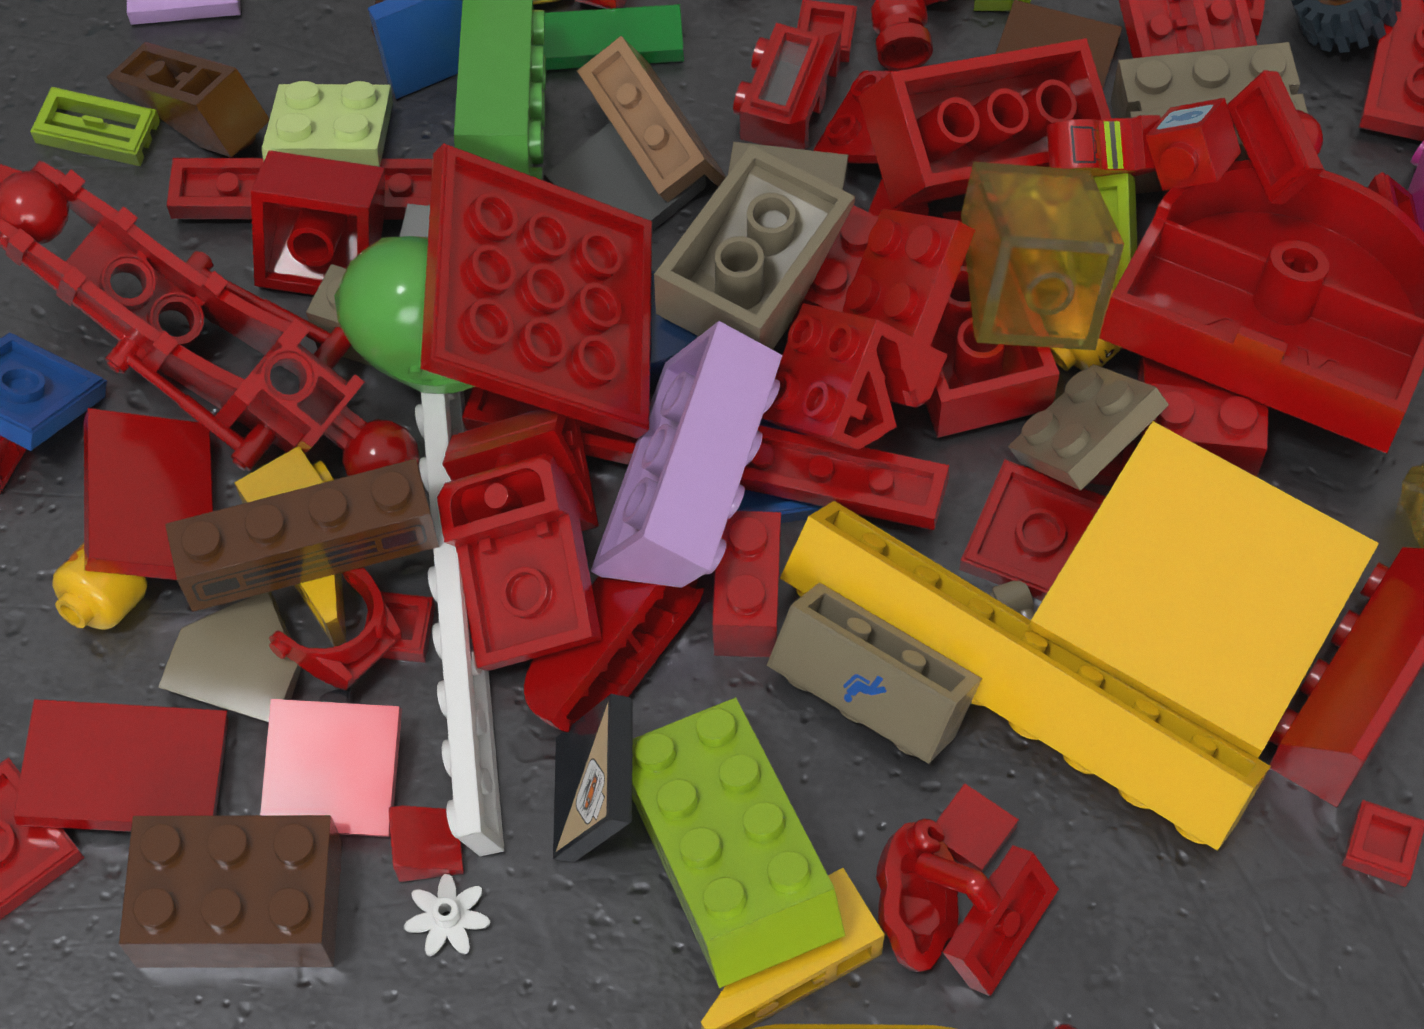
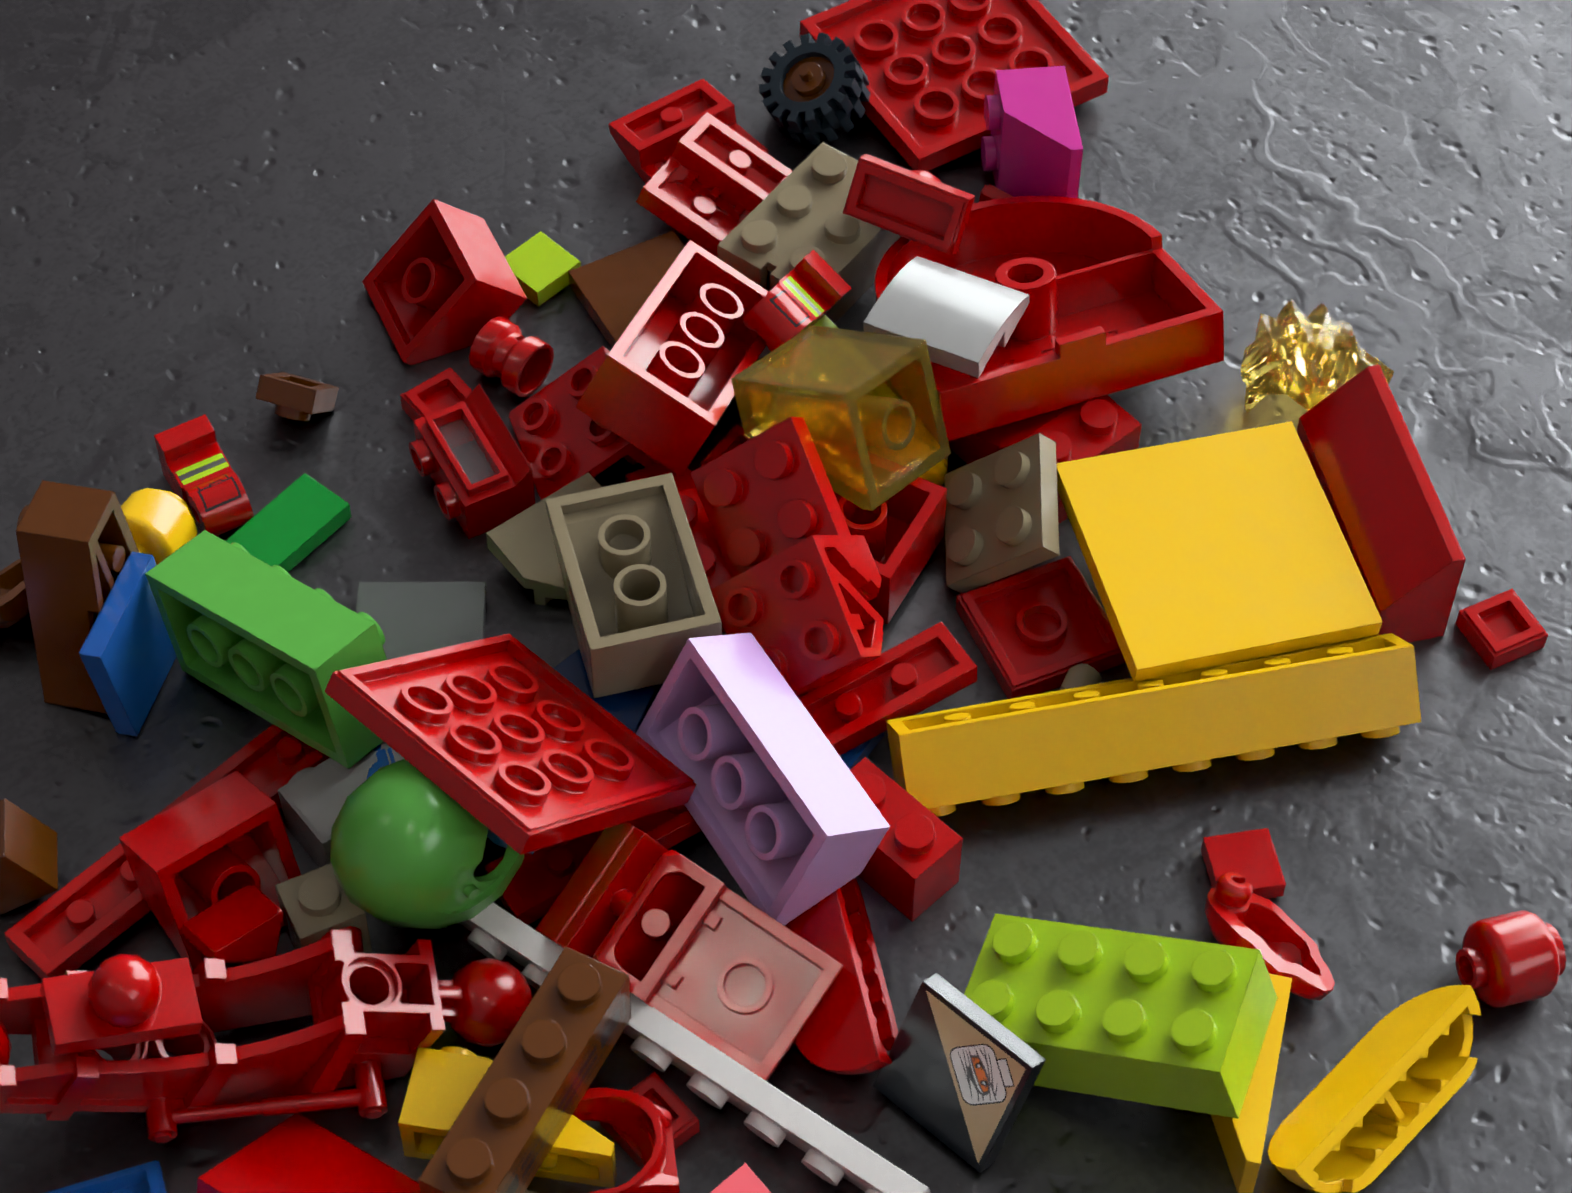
camera: 50 degrees left, 10 degrees down
yellowish green plate [262,81,393,167] -> none
medium nougat panel [577,36,726,202] -> none
dark tan brick [766,582,982,764] -> none
red plate [915,845,1059,996] -> none
red brick [1145,98,1241,191] -> none
none -> red tile [40,954,203,1056]
none -> red slope [181,886,283,963]
none -> light grey slope [863,256,1030,378]

